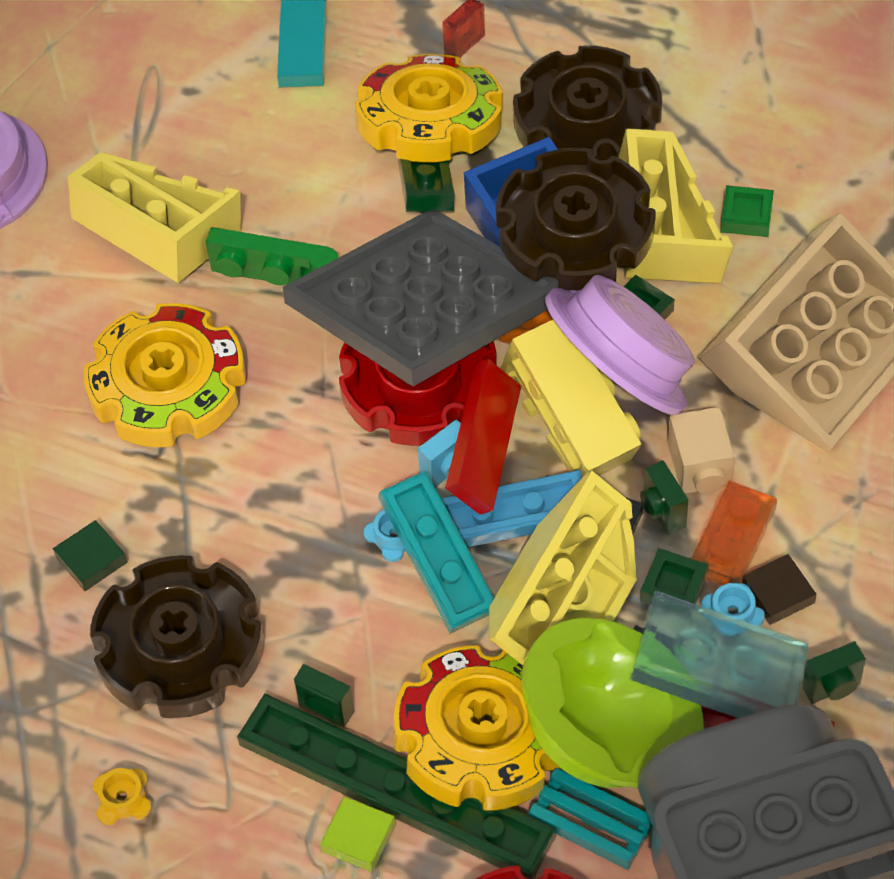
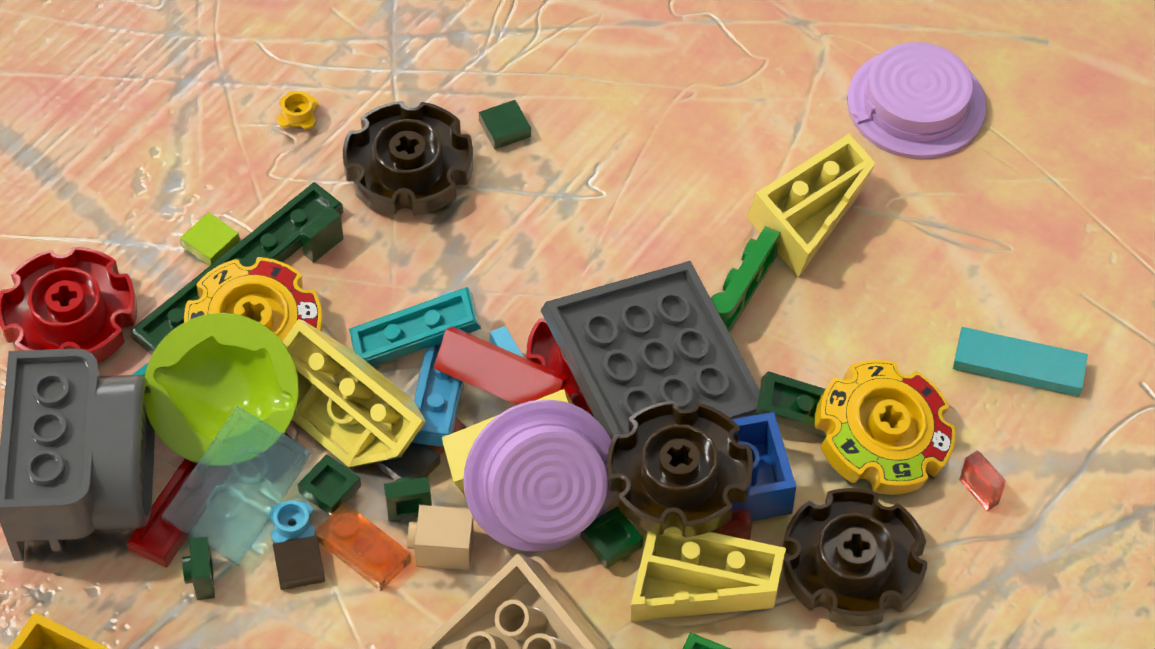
camera: 100 degrees right, 0 degrees up
yellow piece [84,303,246,447] -> none

